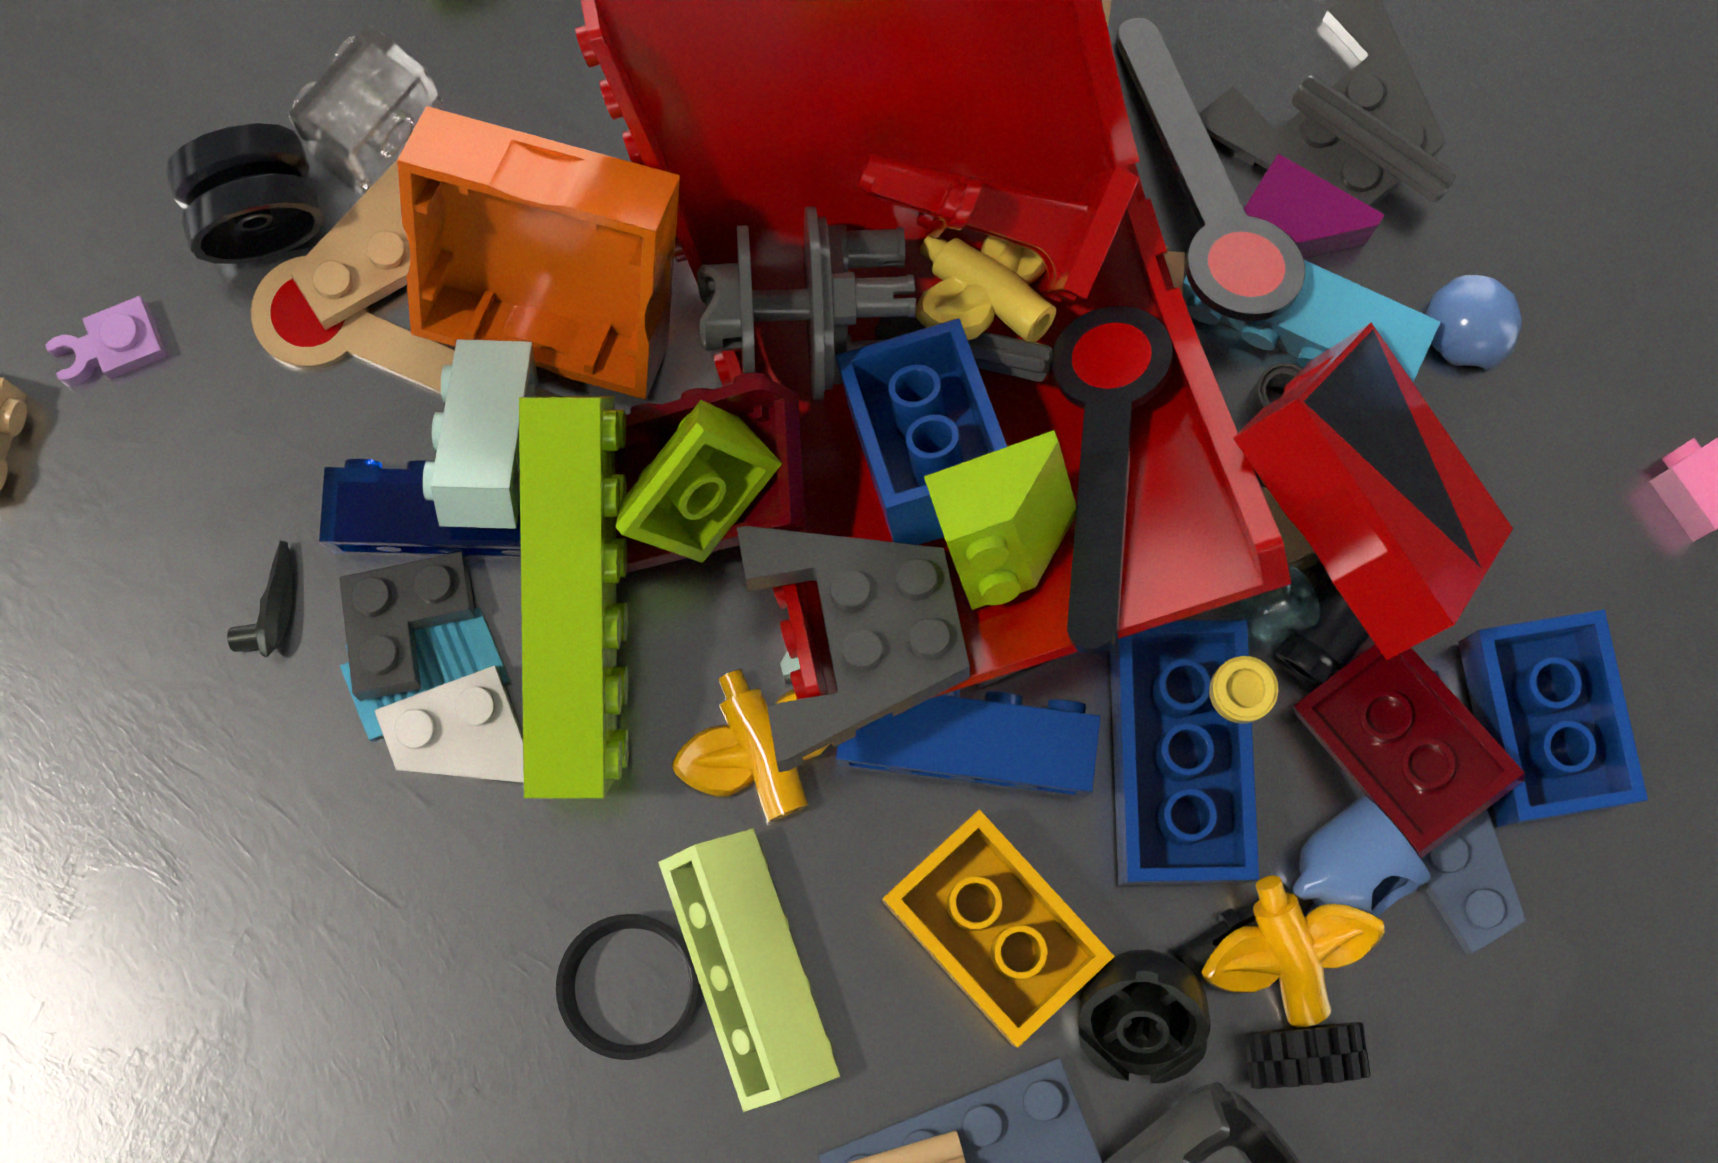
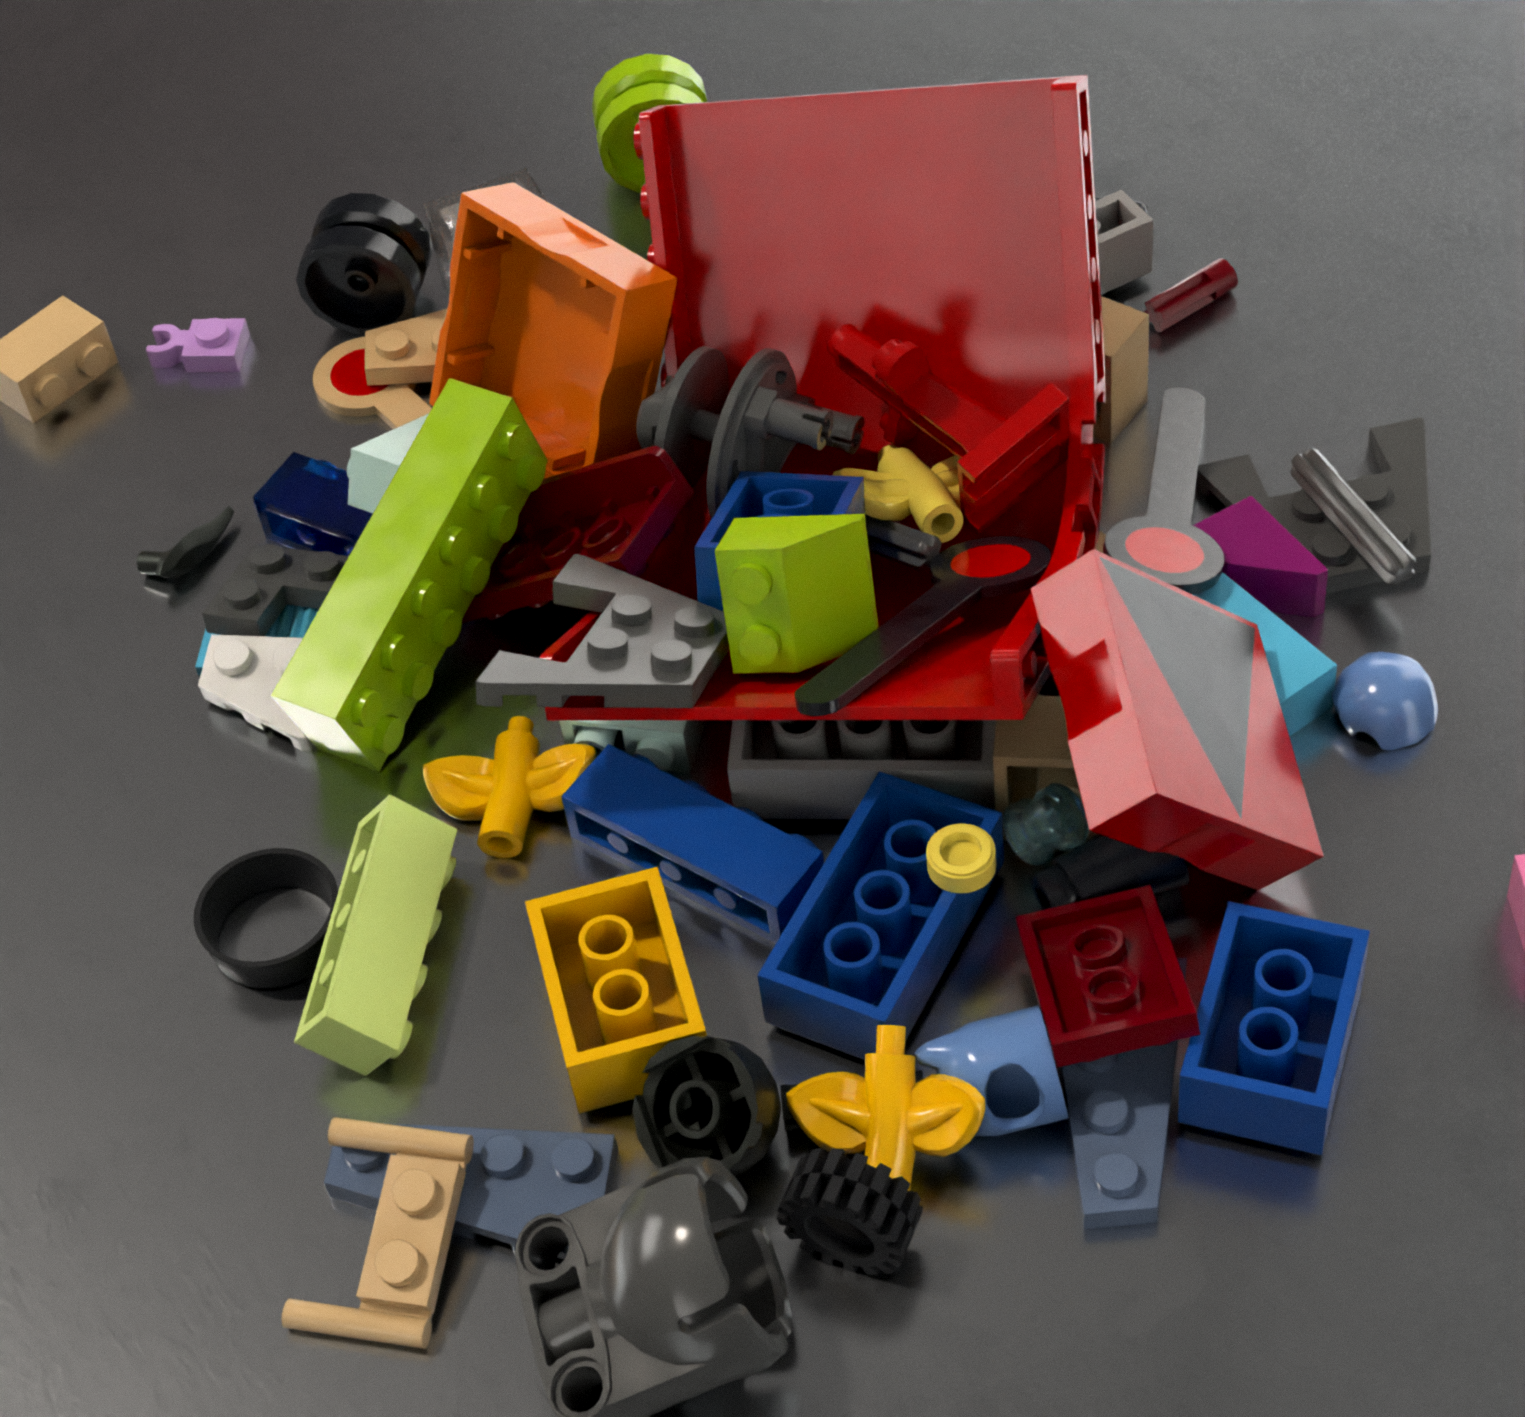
camera: 35 degrees right, 30 degrees down
lime slope [615,400,782,563] -> none

